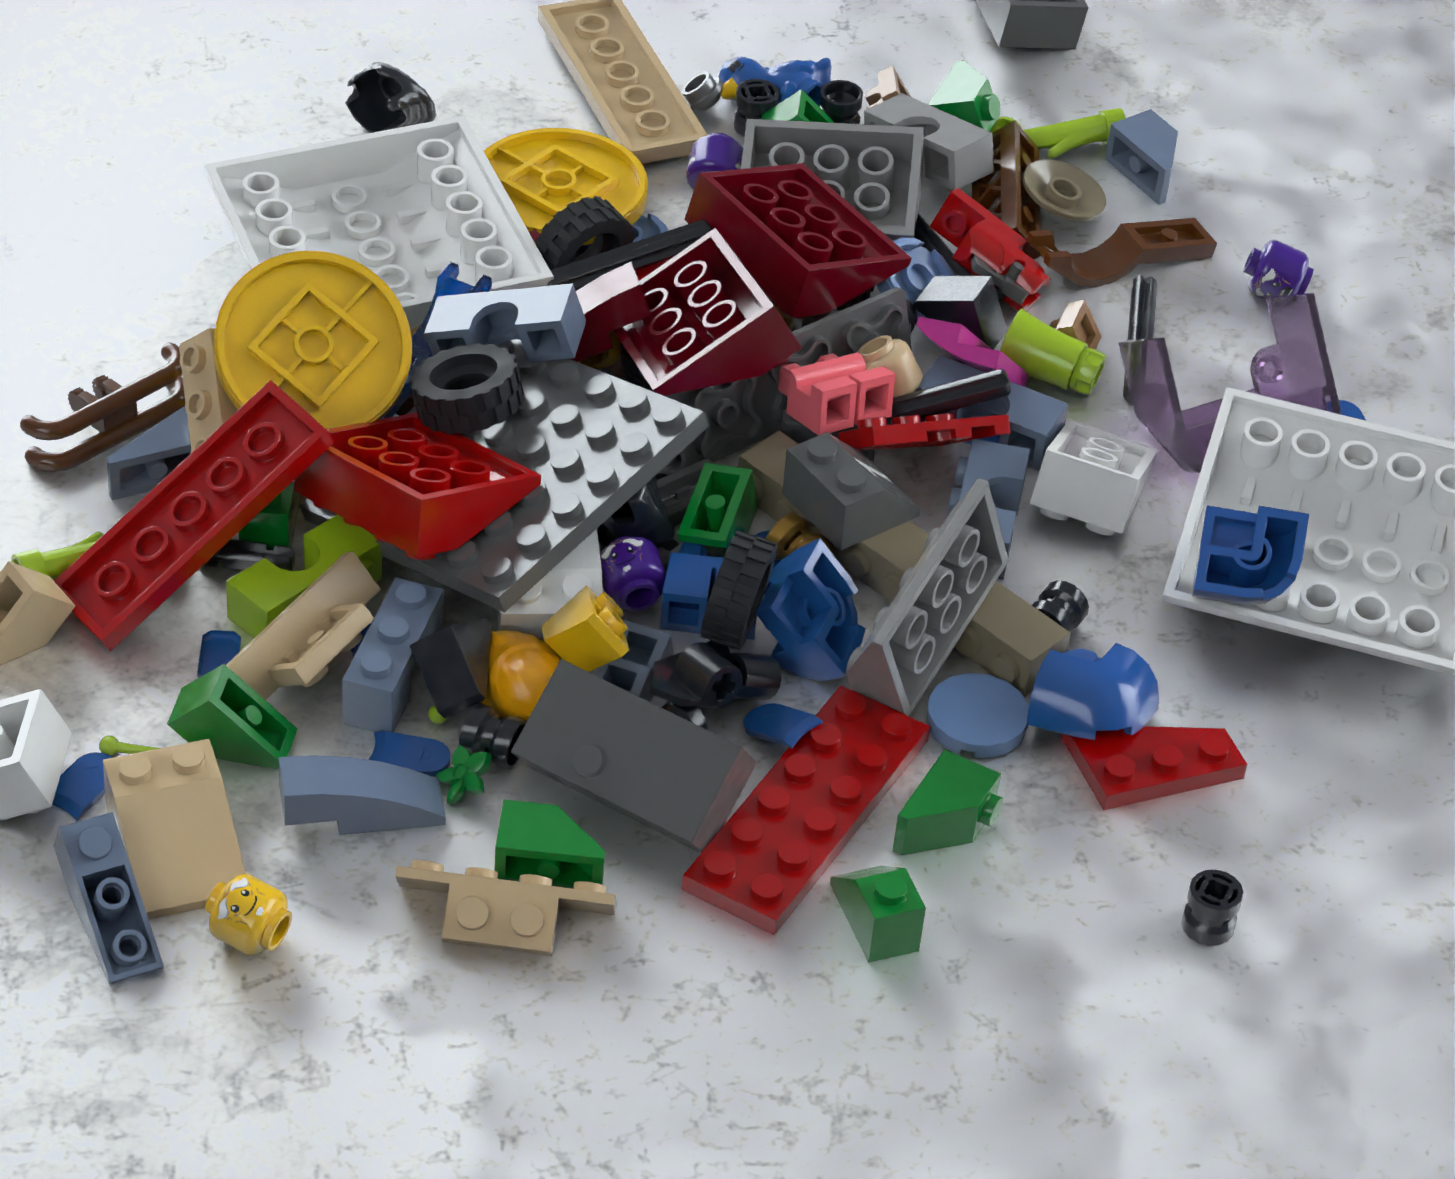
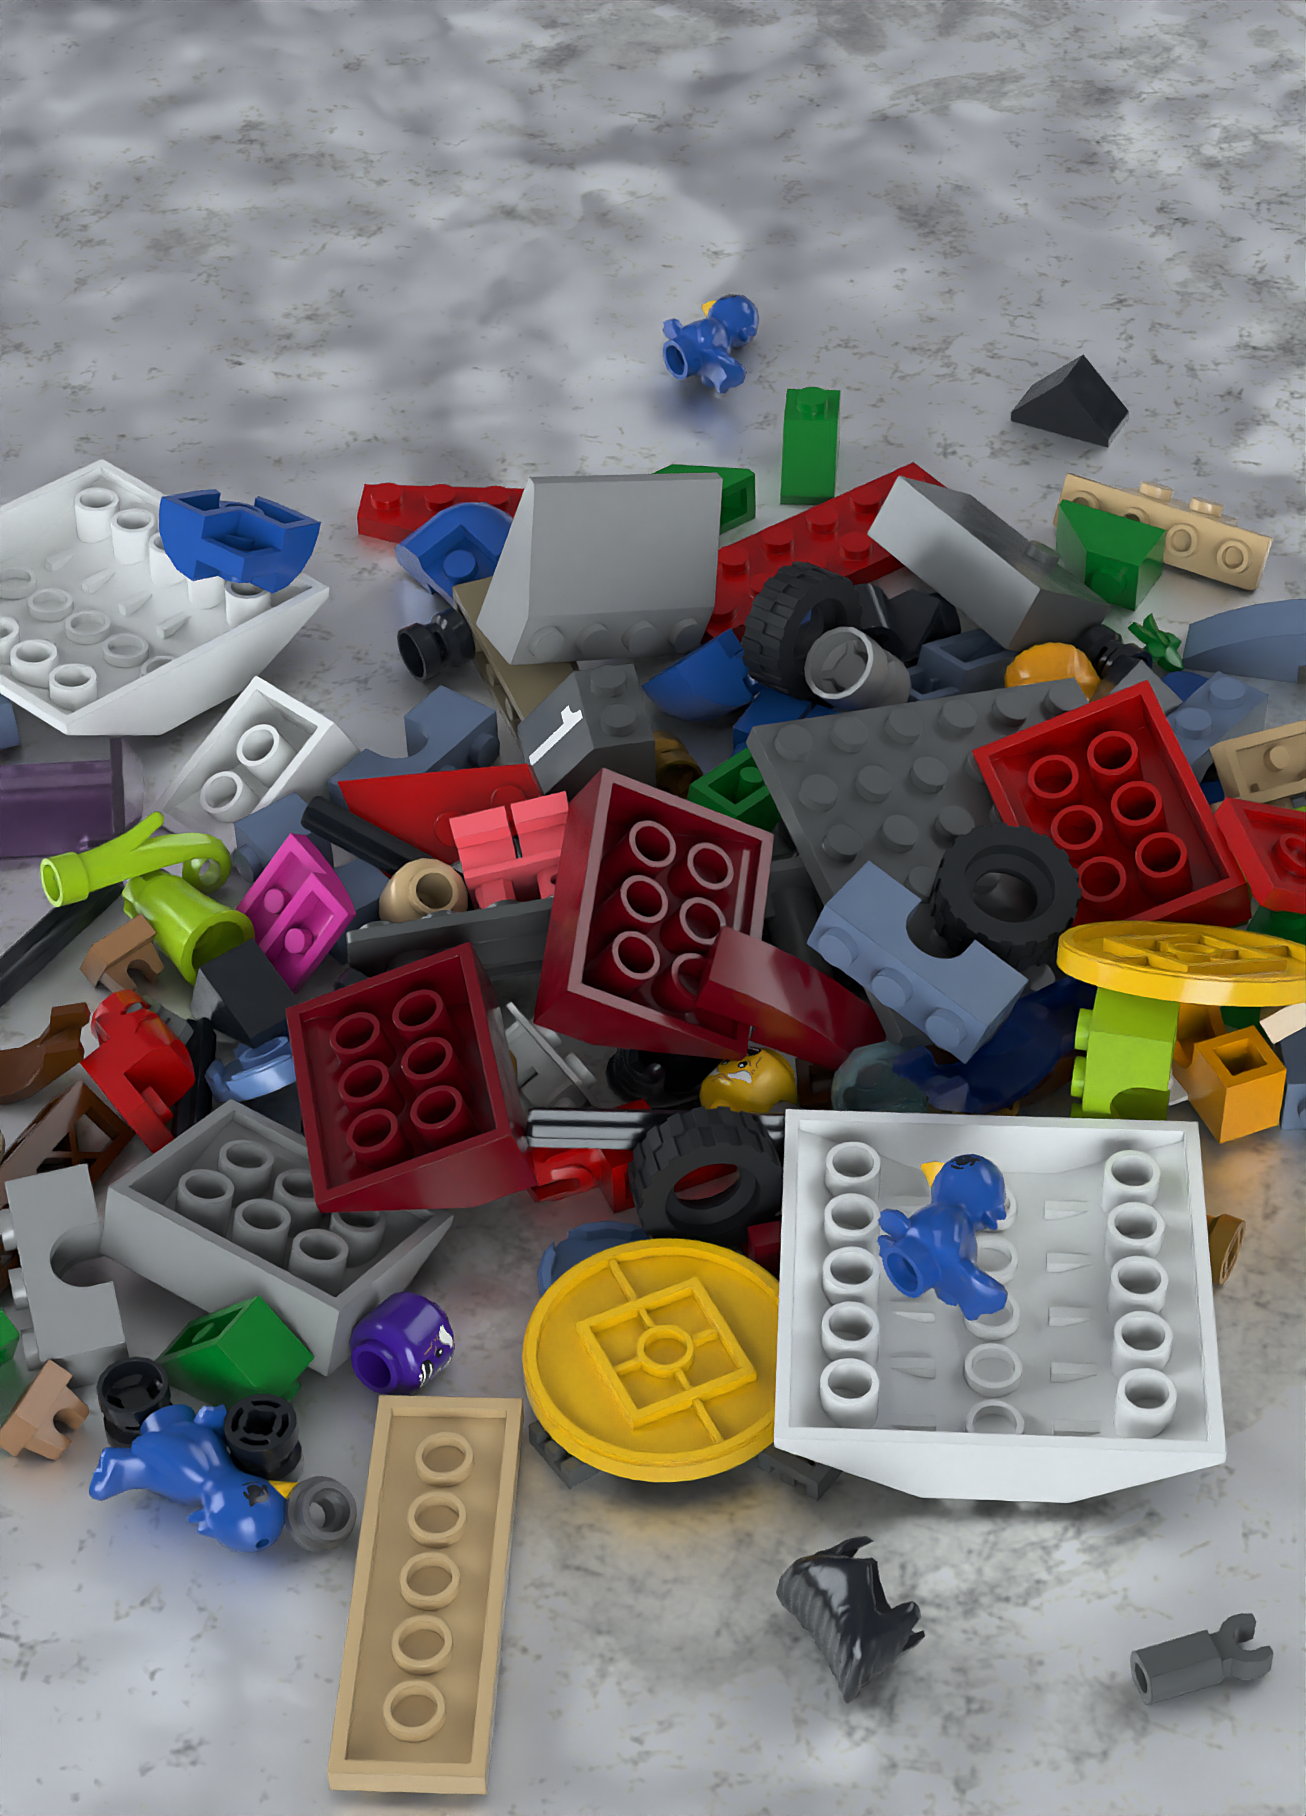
camera: 150 degrees left, 0 degrees up
yellow slope [541,585,629,672] -> none
black wheel [1181,870,1244,946] -> none
none -> lime plant [40,811,232,907]
none -> blue animal [662,294,759,394]
none -> light grey wheel [804,627,911,713]
none -> blue animal [877,1154,1008,1321]
none -> black slope [1011,354,1129,448]
none -> dark grey bar [1130,1613,1274,1705]

